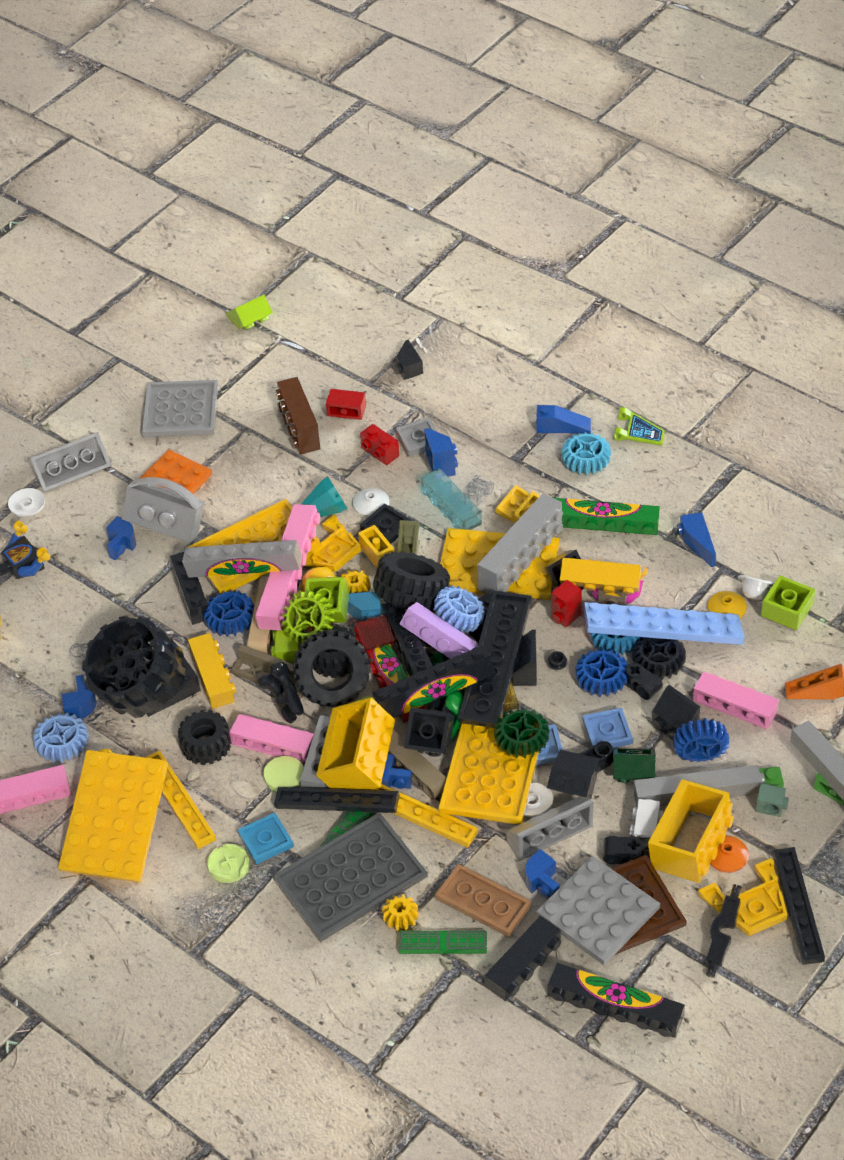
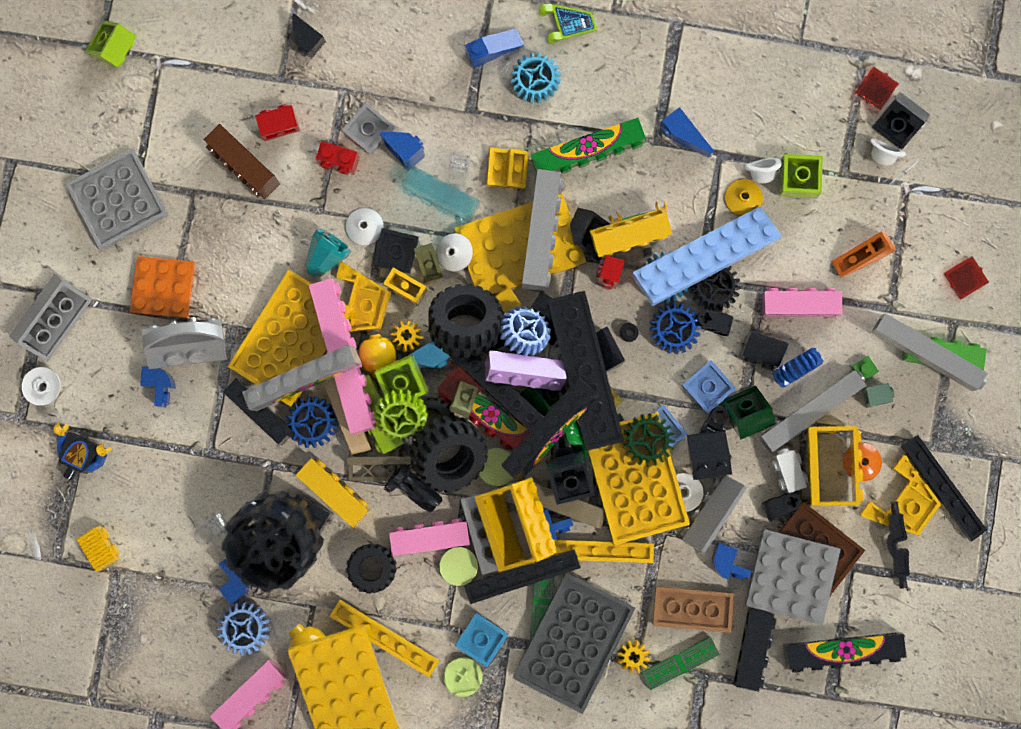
camera: 30 degrees left, 35 degrees up
none -> white dish [437,233,473,271]
none -> olive slope [450,381,478,418]

